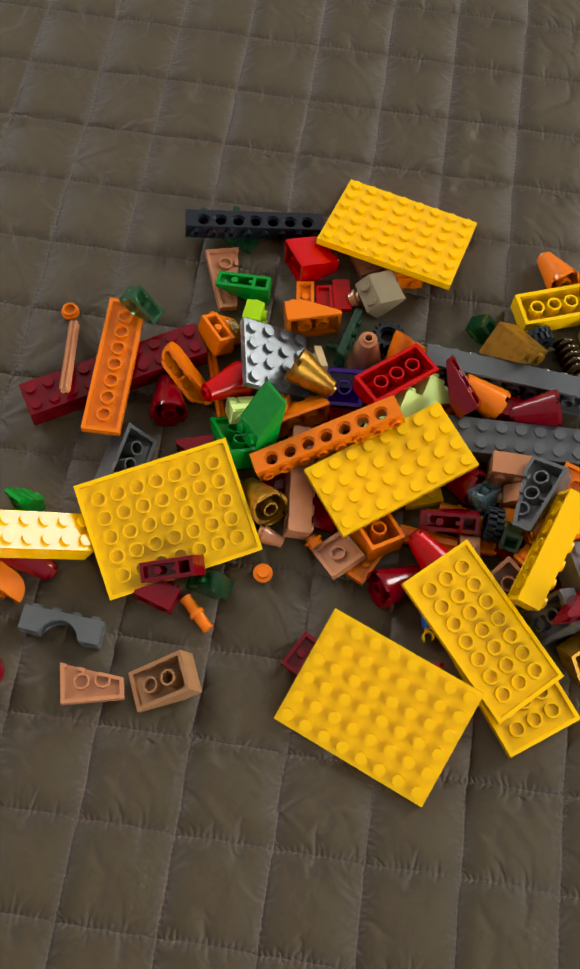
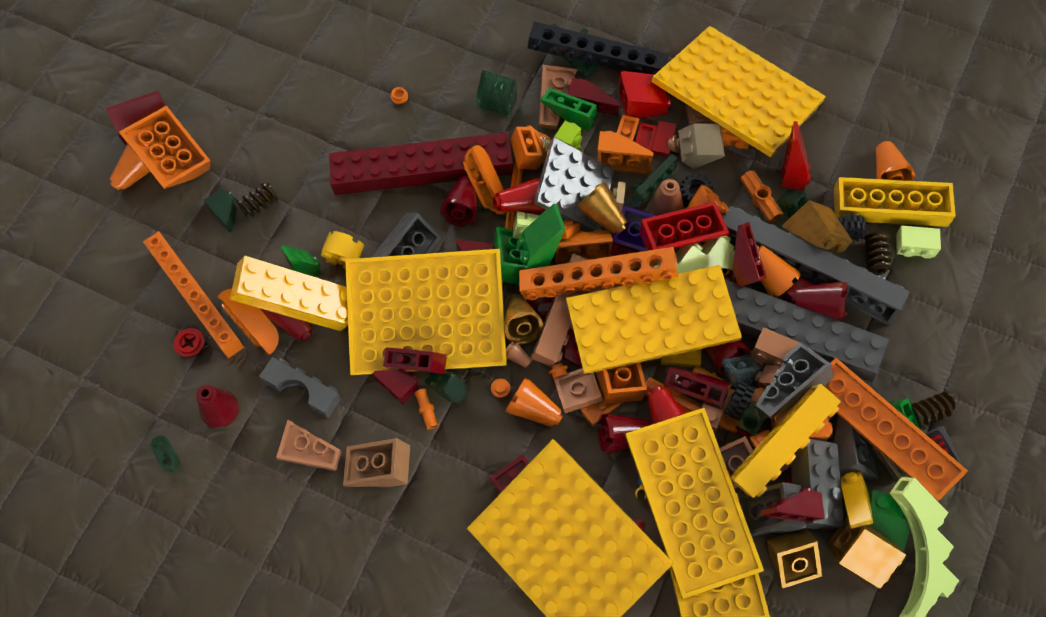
camera: 25 degrees right, 0 degrees up
nougat axle [59,320,80,393] -> none
orange plate [81,298,147,436] -> none
clear green slope [119,285,165,325] -> none
none -> yellow brick [321,231,364,269]
none -> clear green slope [476,70,517,117]
none -> orange cone [505,377,563,427]
none -> dark red slope [568,78,620,116]
none -> orange piece [740,170,783,223]
none -> red slope [782,121,811,191]

